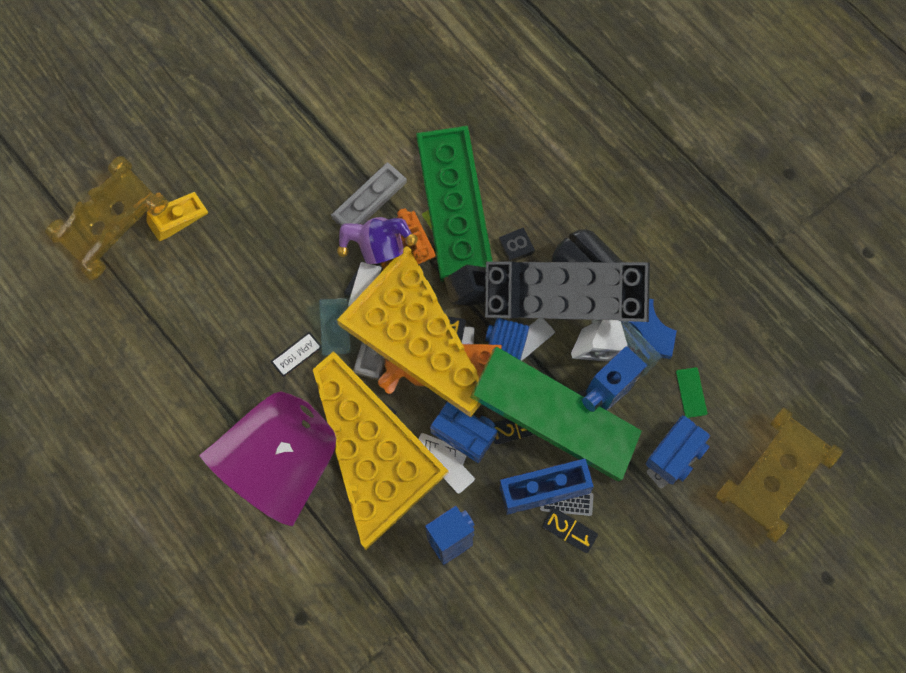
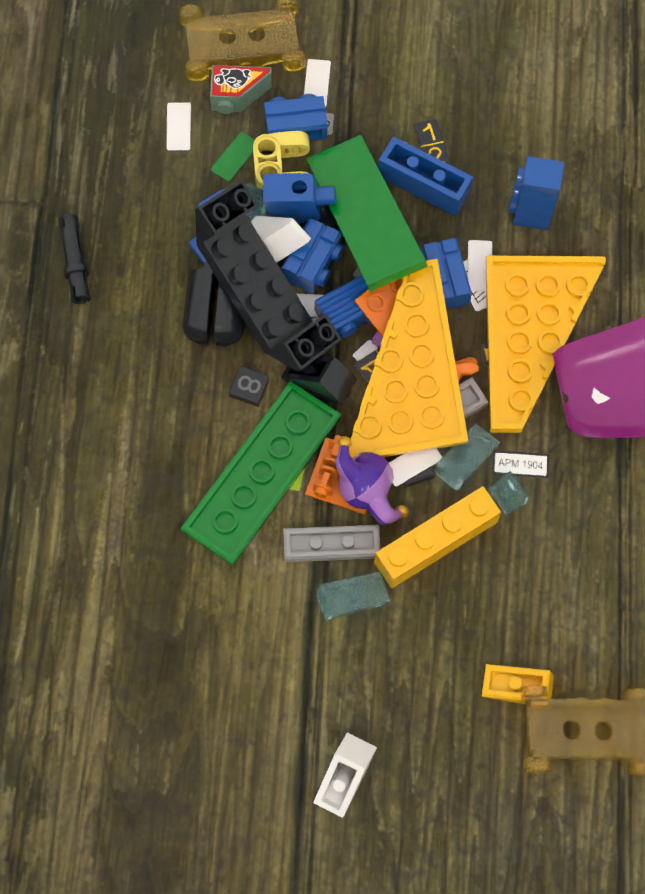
camera: 140 degrees left, 0 degrees up
none -> black pin [58,214,91,304]
none -> white sticker [167,103,191,150]
none -> slope [210,65,272,114]
none -> light yellow piece [253,131,310,197]
none -> blue brick [281,218,344,294]
none -> white sticker [304,59,331,107]
none -> white slope [313,732,377,818]
none -> clear light blue slope [316,572,390,621]
none -> yellow brick [374,486,501,589]
none -> clear light blue slope [489,471,529,515]

